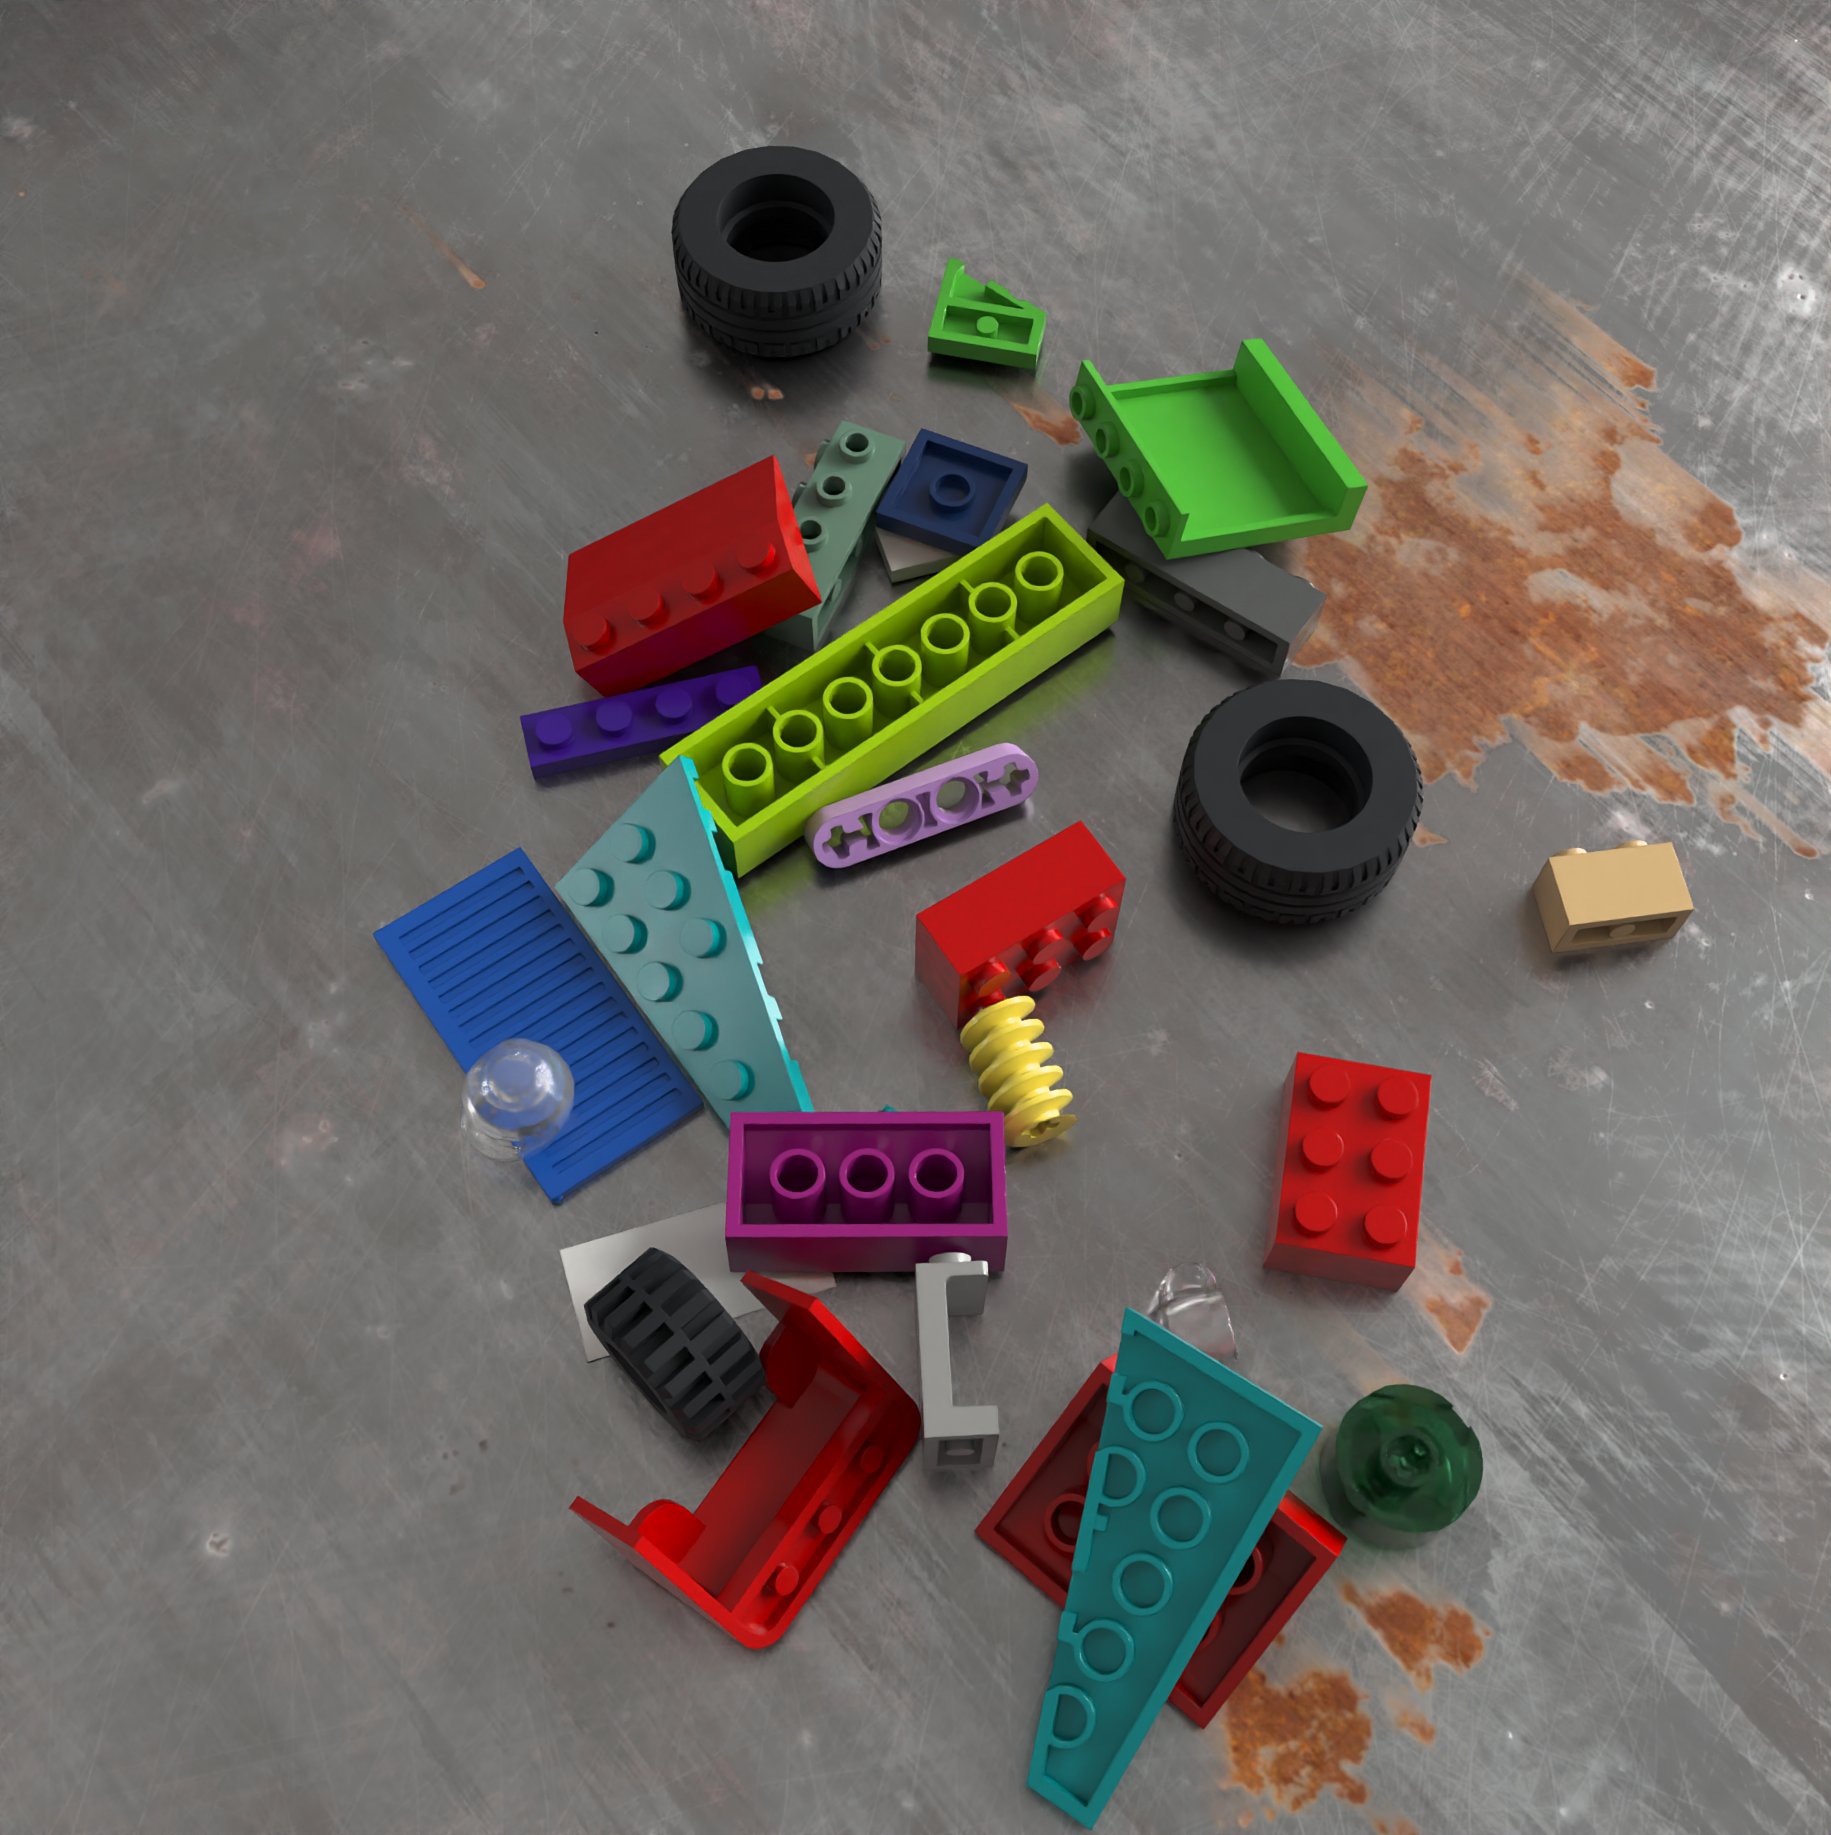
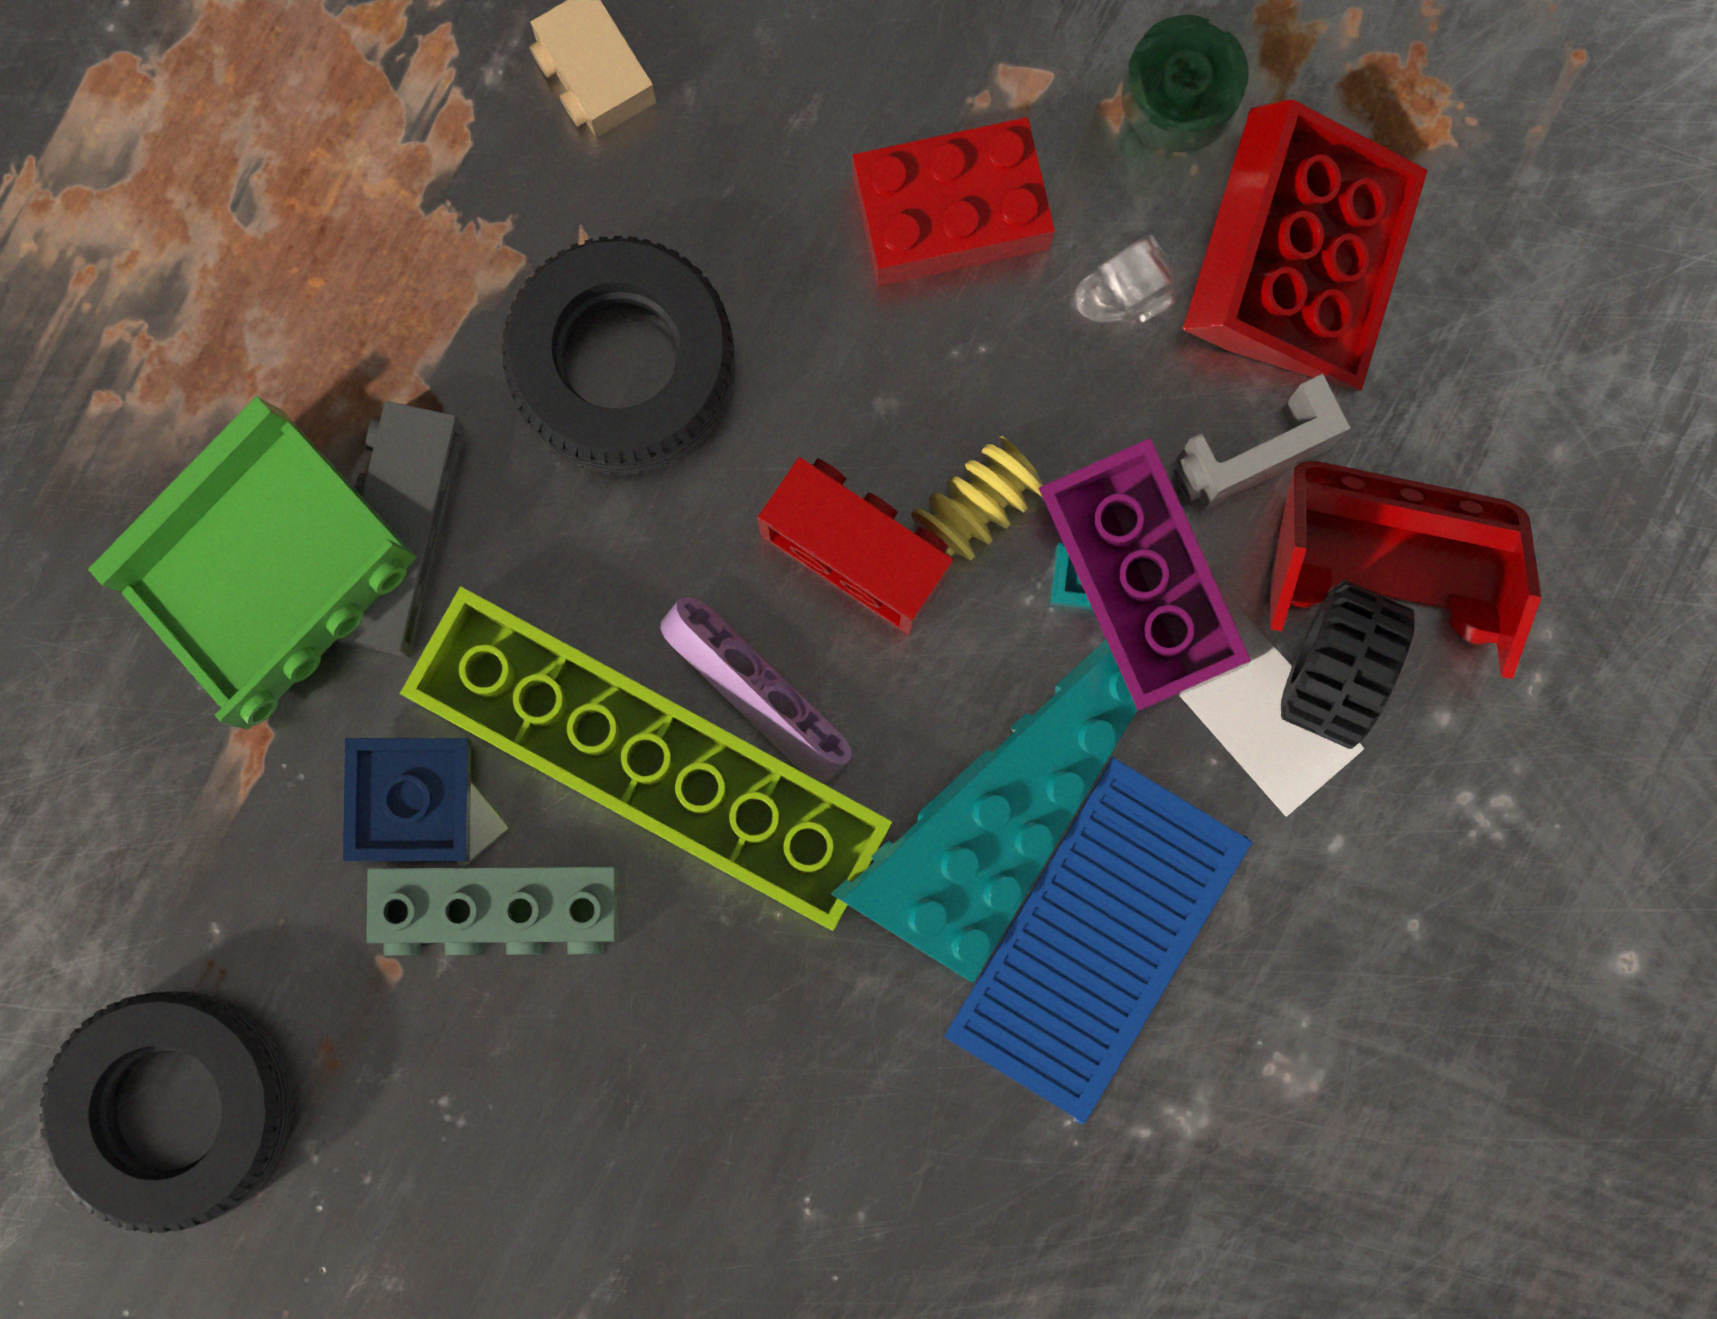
camera: 115 degrees left, 20 degrees up
clear helmet [460,1038,574,1162] -> none
dark purple plate [520,665,763,779] -> none
red slope [563,455,822,698] -> none
bright green wing [927,258,1046,370] -> none
teal wing [1026,1307,1324,1830] -> none

